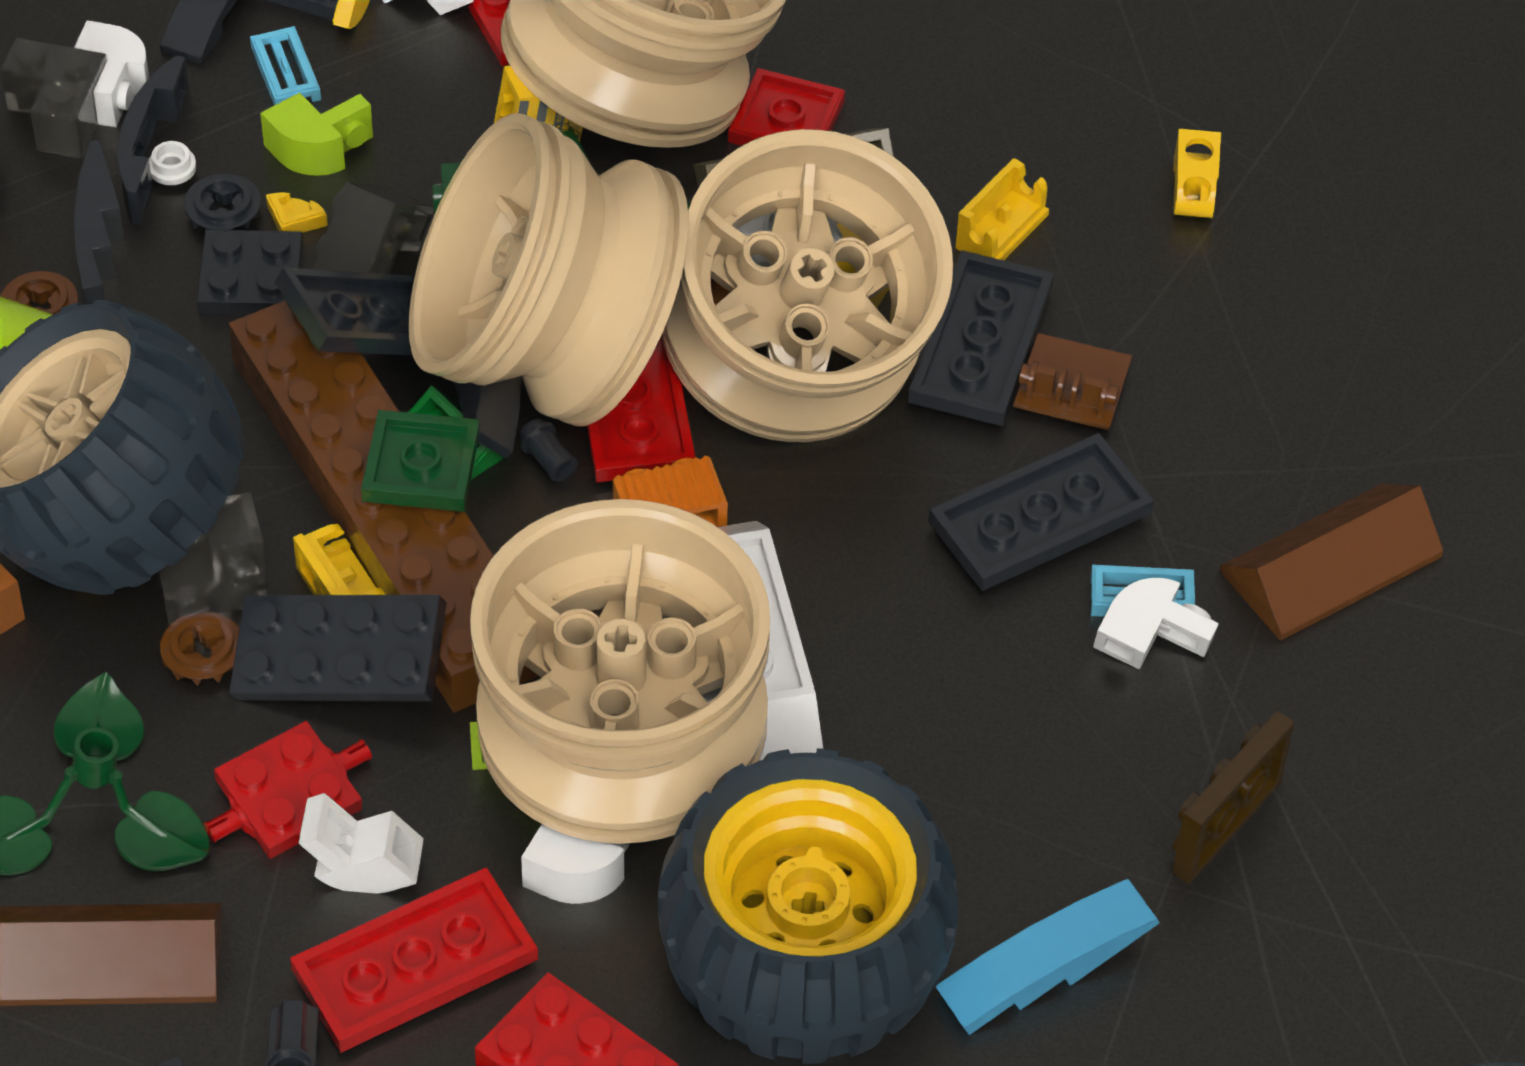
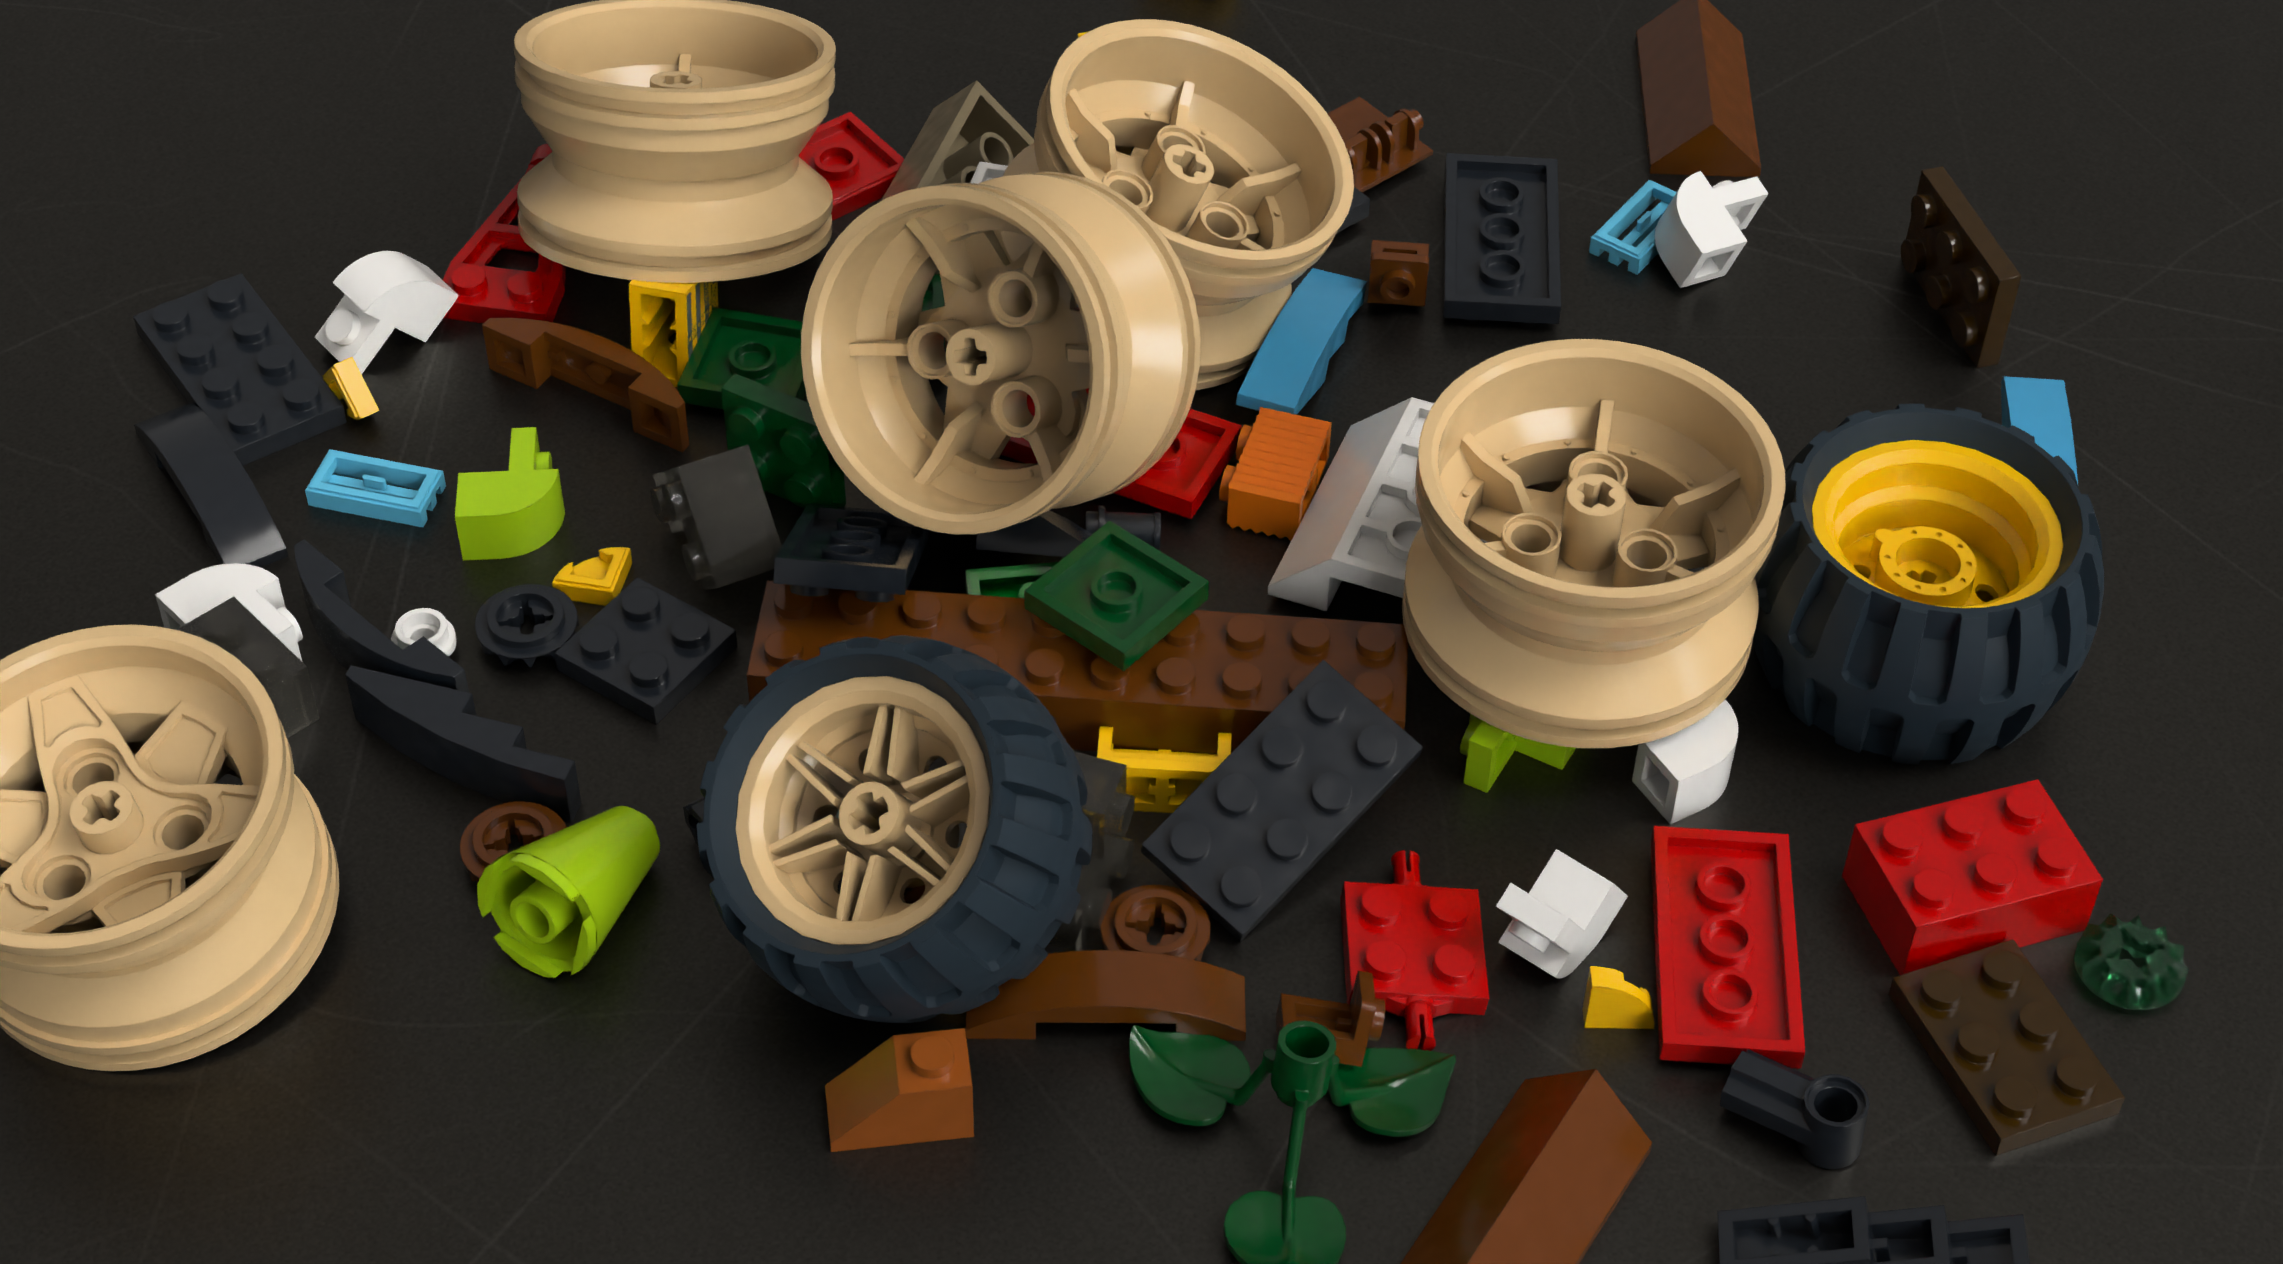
camera: 55 degrees left, 5 degrees down
none -> reddish brown slope [482,318,689,453]
none -> reddish brown slope [965,950,1246,1041]
none -> dark azure slope [1236,268,1367,415]
none -> reddish brown bracket [1276,971,1385,1067]
none -> reddish brown bracket [1367,240,1429,306]
none -> yellow tile [1582,966,1654,1029]

